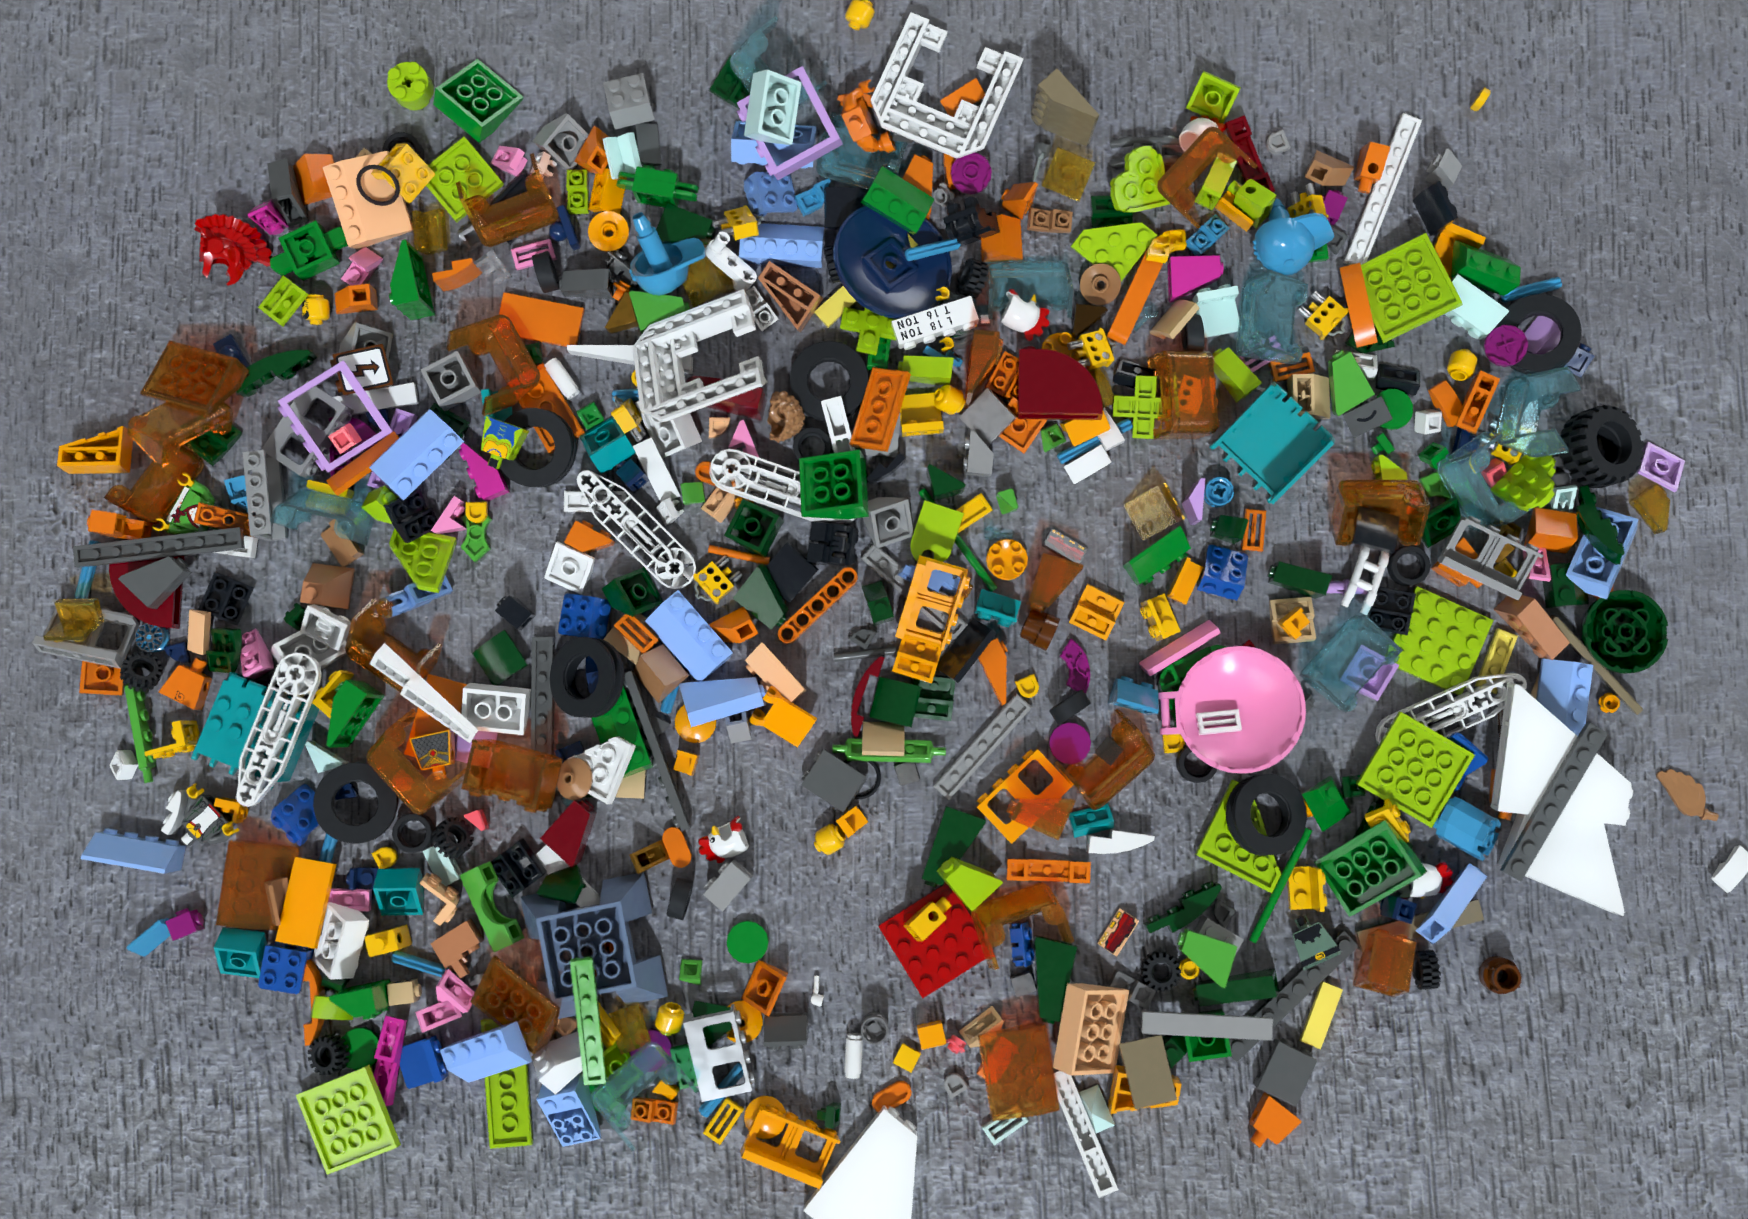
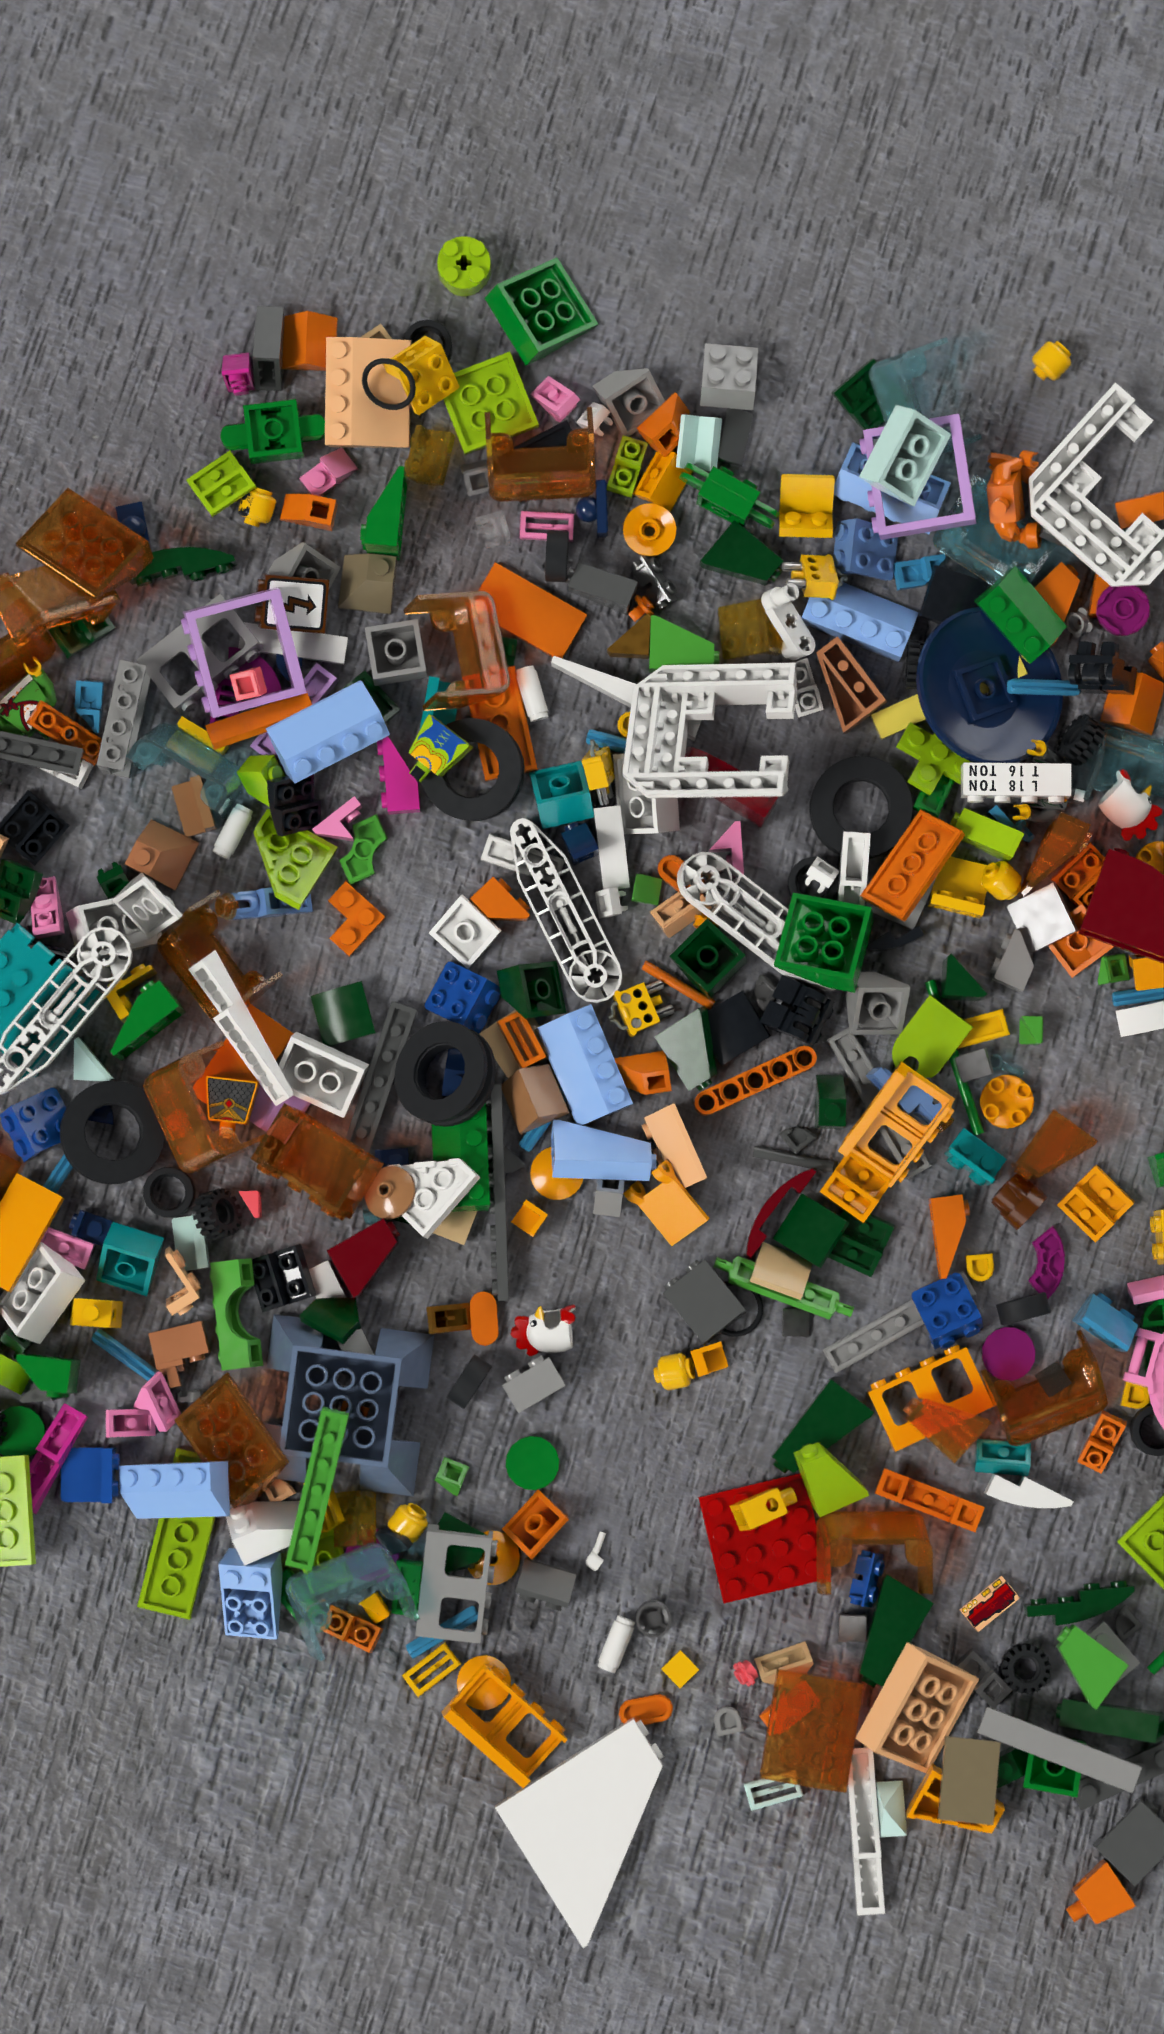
camera: 15 degrees right, 0 degrees up
red piece [194,213,272,286] -> none
yellow tile [371,846,398,869] -> none
tan brick [387,978,422,1006] -> none
orange slope [432,258,482,291] -> none
yellow tile [466,502,488,523] -> none
black slope [495,595,536,630] -> none
green tile [576,401,605,430] -> none
dark azure piece [629,212,706,296] -> none
light nougat tile [709,417,730,439] -> none
medium nougat hair [767,391,805,443] -> none
dark green tile [817,1102,841,1129] -> none
light orange panel [917,1020,946,1050] -> none
black tile [936,618,997,683] -> none
slope [1042,528,1088,567] -> none
yellow plate [1179,958,1200,980] -> none
none -> white piece [213,804,253,860]
none -> orange plate [328,881,386,957]
none -> dark tan slope [338,553,397,615]
none -> black tile [375,1528,413,1556]
none -> flat silver tile [754,974,776,1011]
none -> yellow bracket [779,474,835,538]
none -> white tile [805,856,840,893]
none -> blue bracket [912,1273,984,1350]
none -> flat silver slope [955,1048,994,1083]
none -> orange slope [1077,1410,1127,1474]

